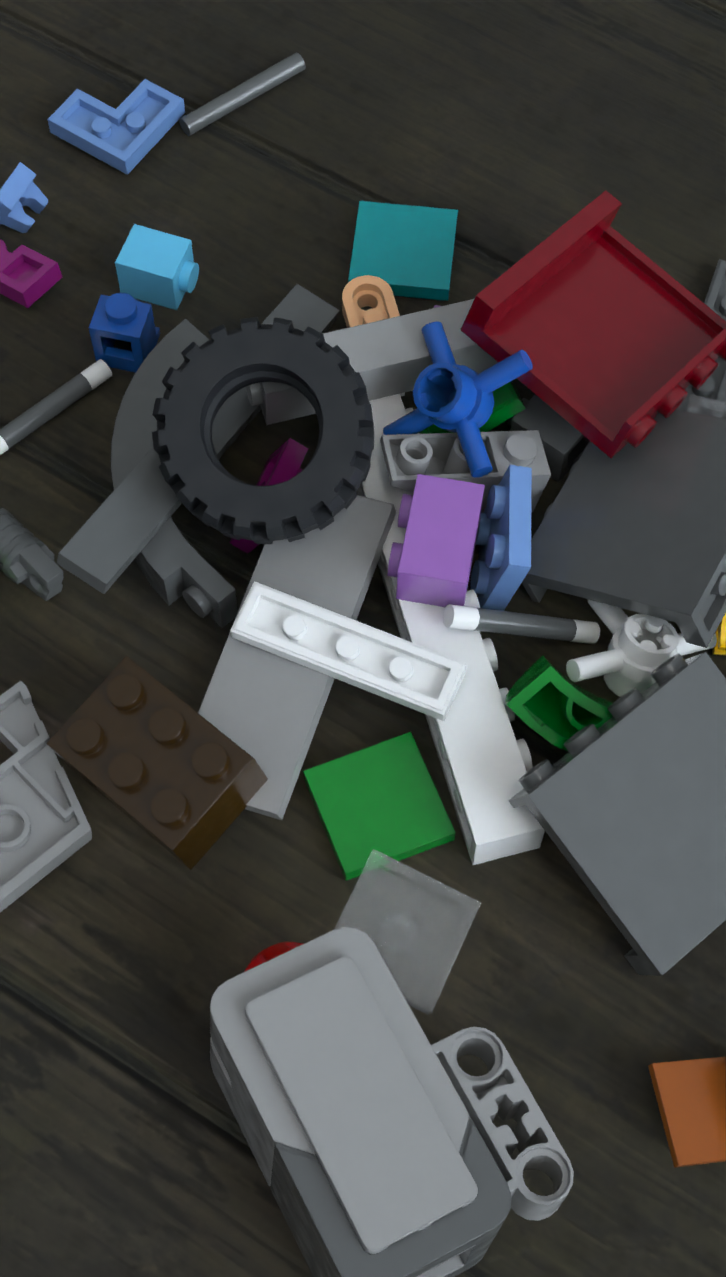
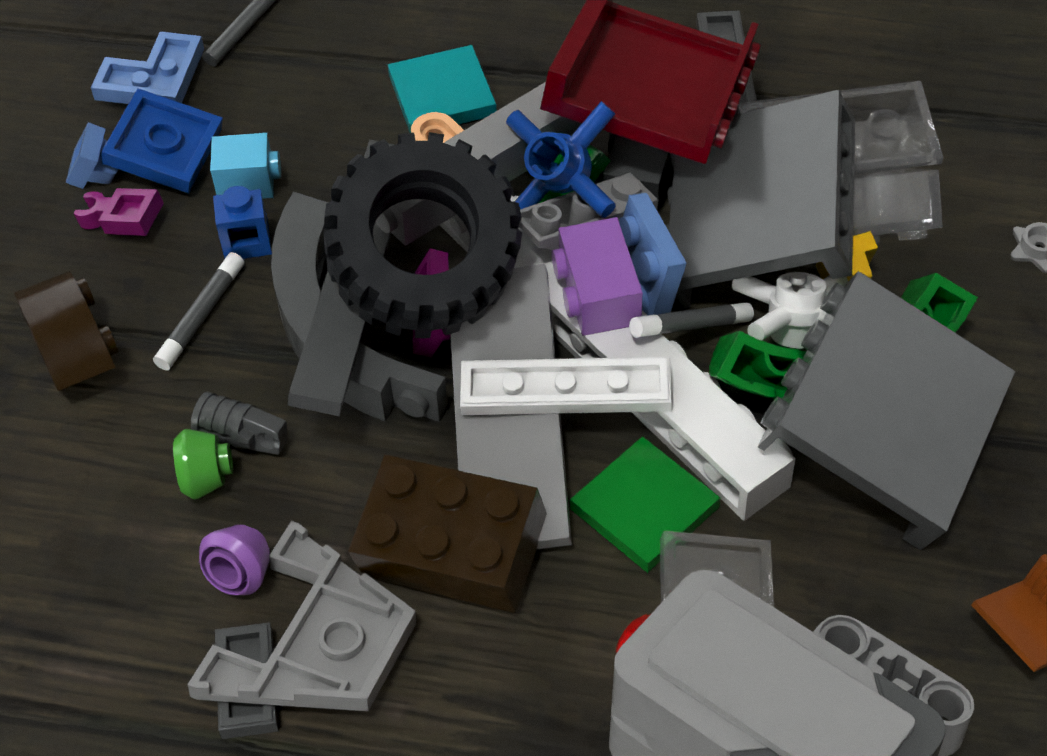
camera: 20 degrees left, 10 degrees down
none -> blue plate [102,88,223,194]

